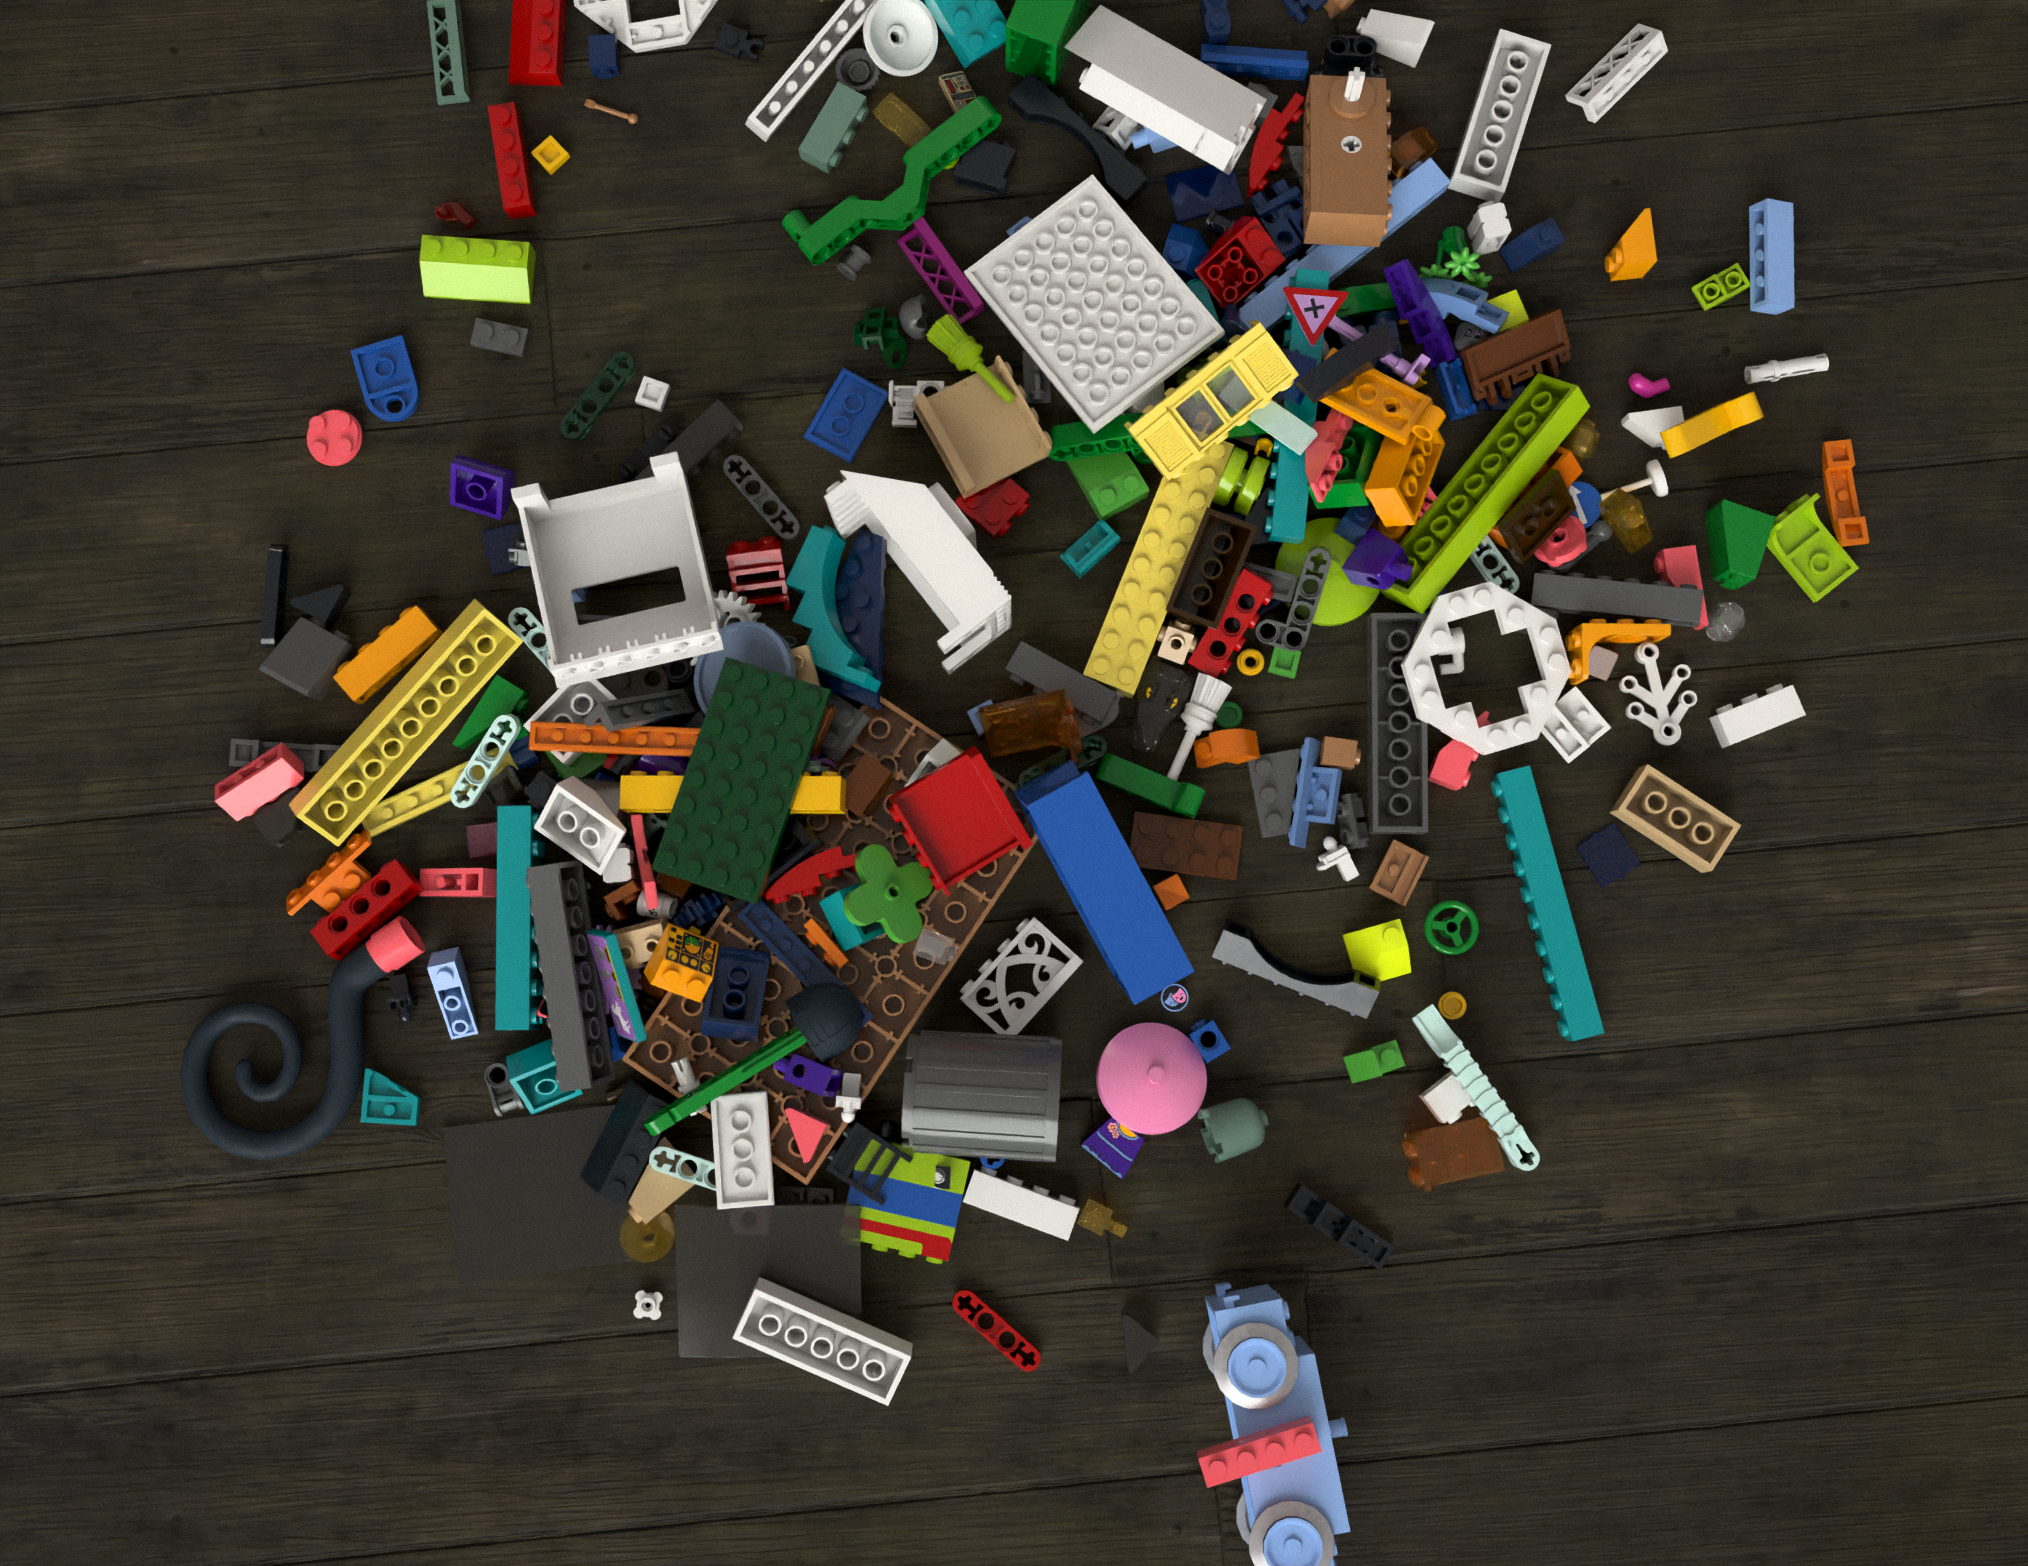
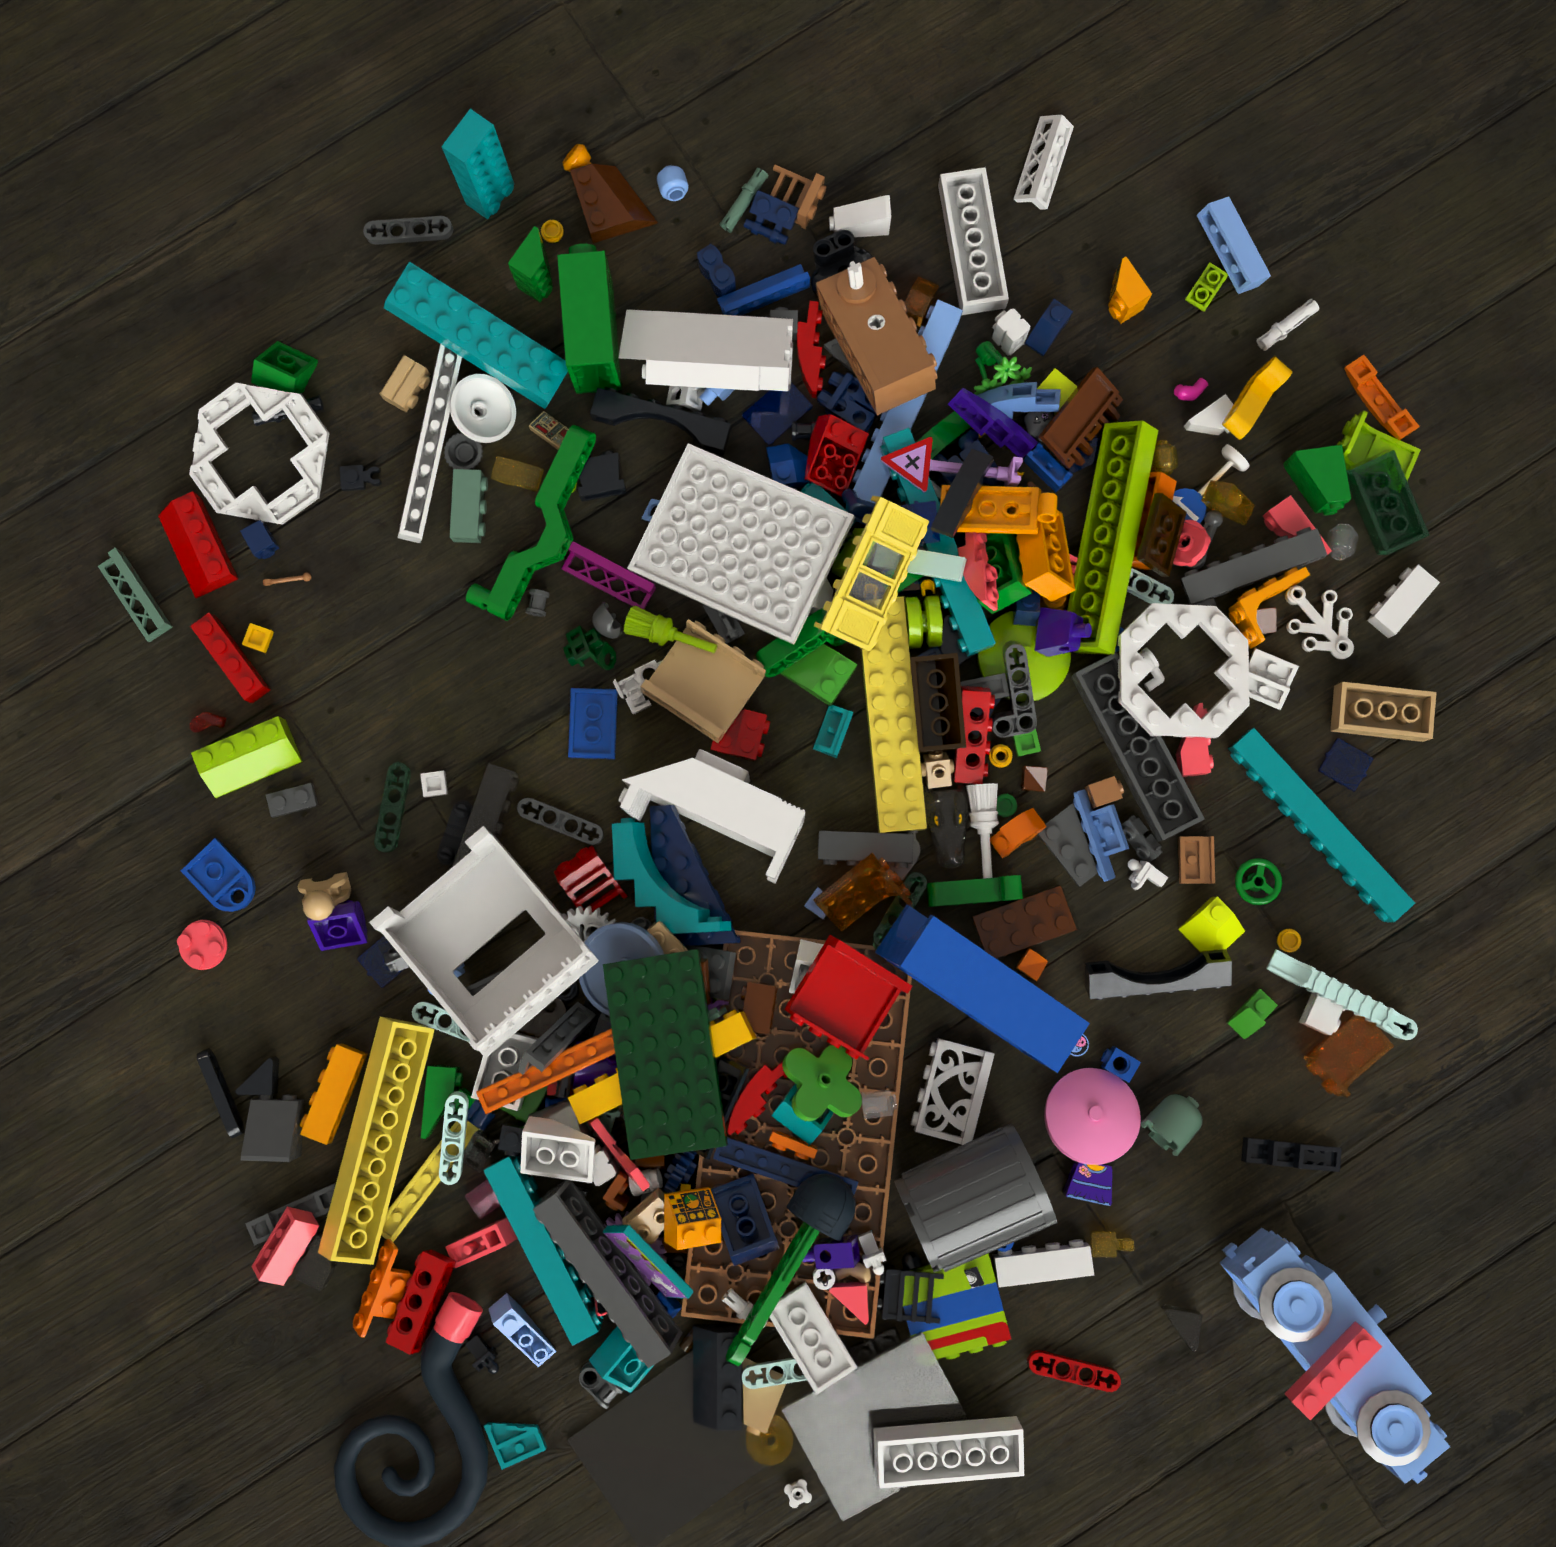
camera: 25 degrees left, 0 degrees up
none -> tan piece [298,872,351,921]
none -> white bush [813,1268,835,1290]
none -> tan arm [834,1262,871,1283]
none -> reddish brown slope [1021,766,1048,792]
none -> clear green brick [1346,450,1429,555]

